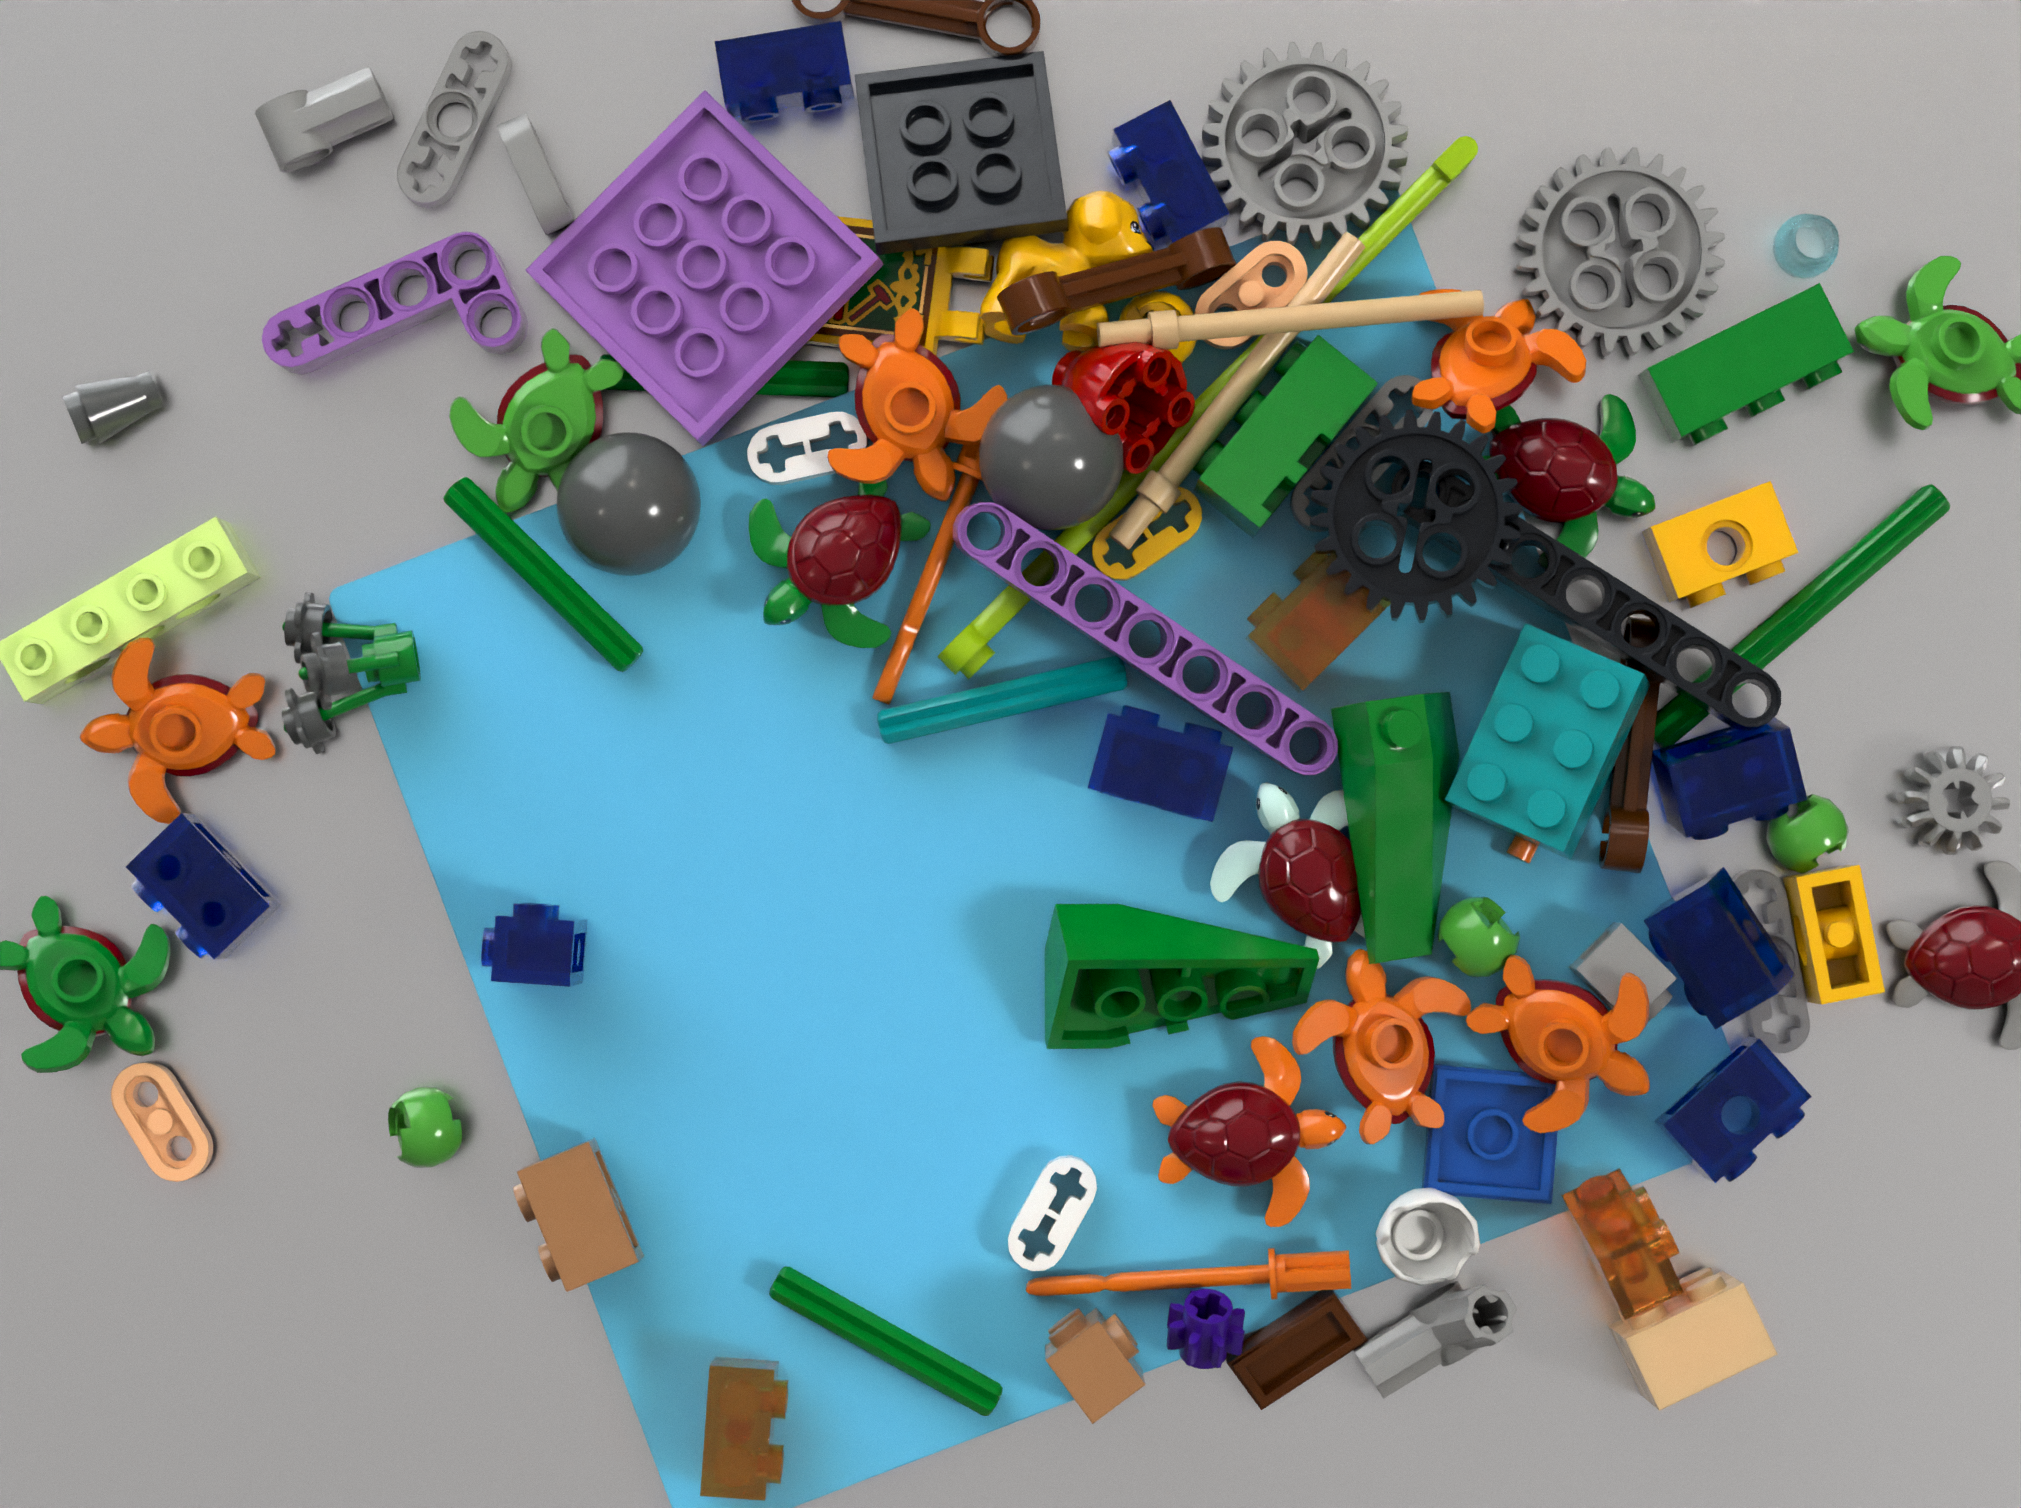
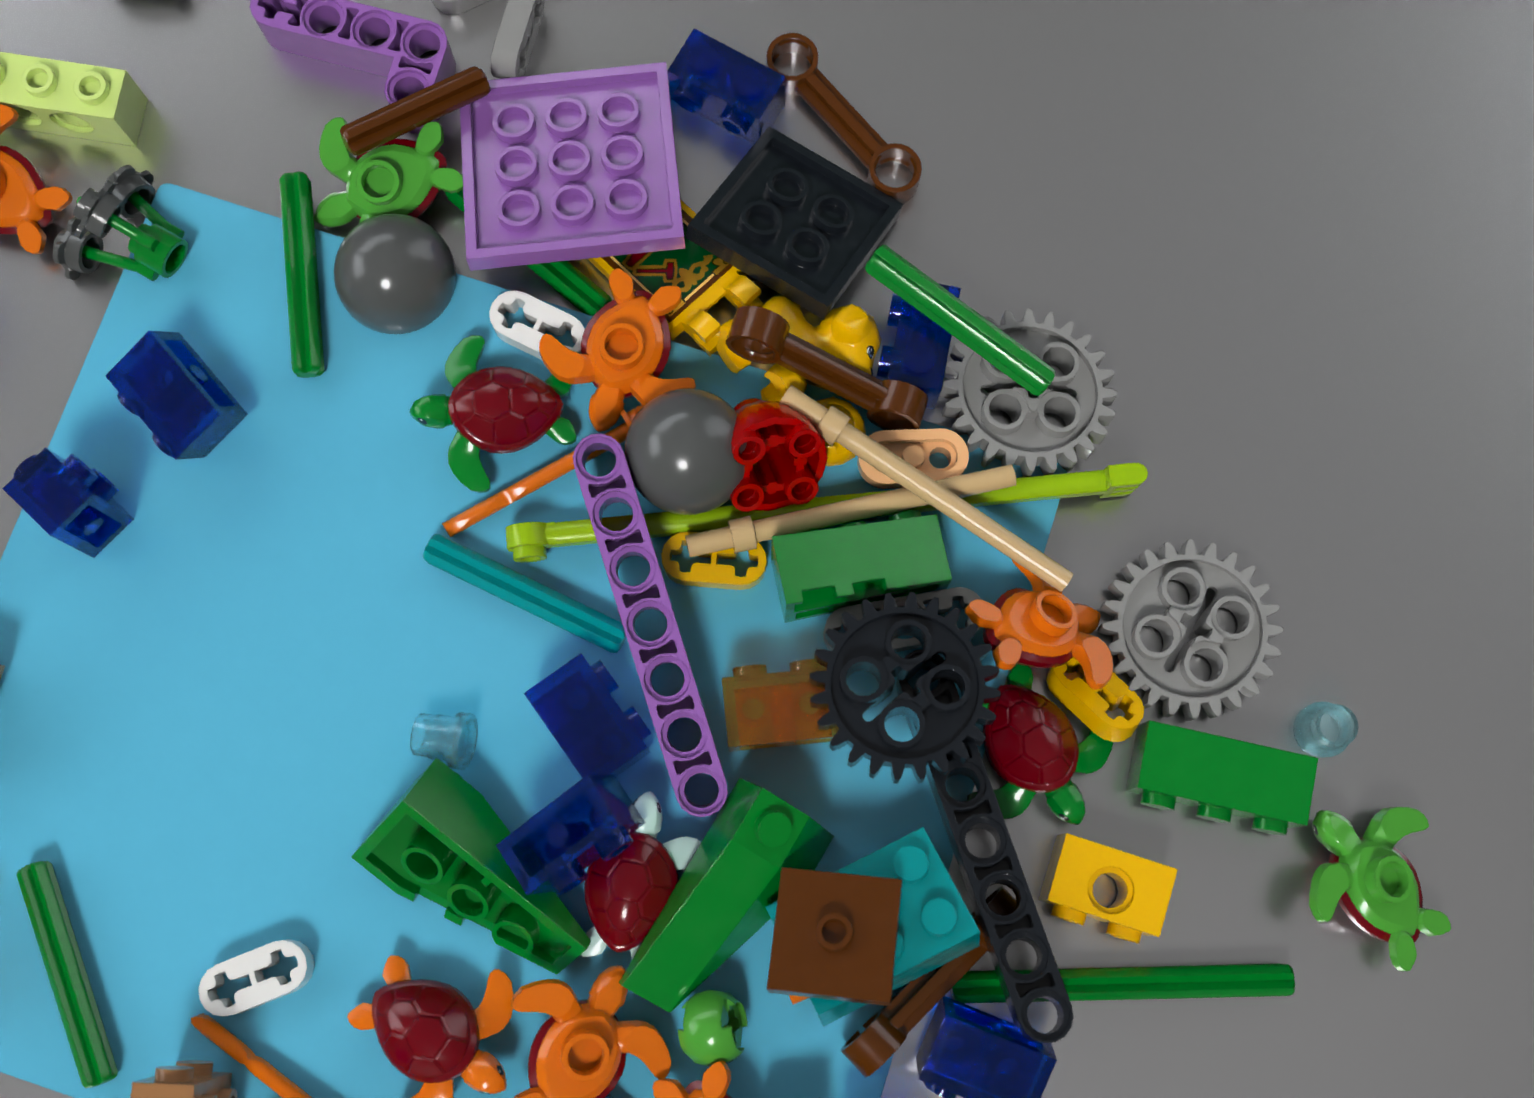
camera: 30 degrees right, 10 degrees down
none -> clear blue brick [106,331,248,460]
none -> reddish brown axle [340,66,491,156]
none -> clear light blue piece [410,712,478,770]
none -> clear blue brick [496,775,645,896]
none -> reddish brown plate [767,867,902,1006]
none -> green axle [865,245,1056,396]
none -> yellow beam [1046,657,1144,742]

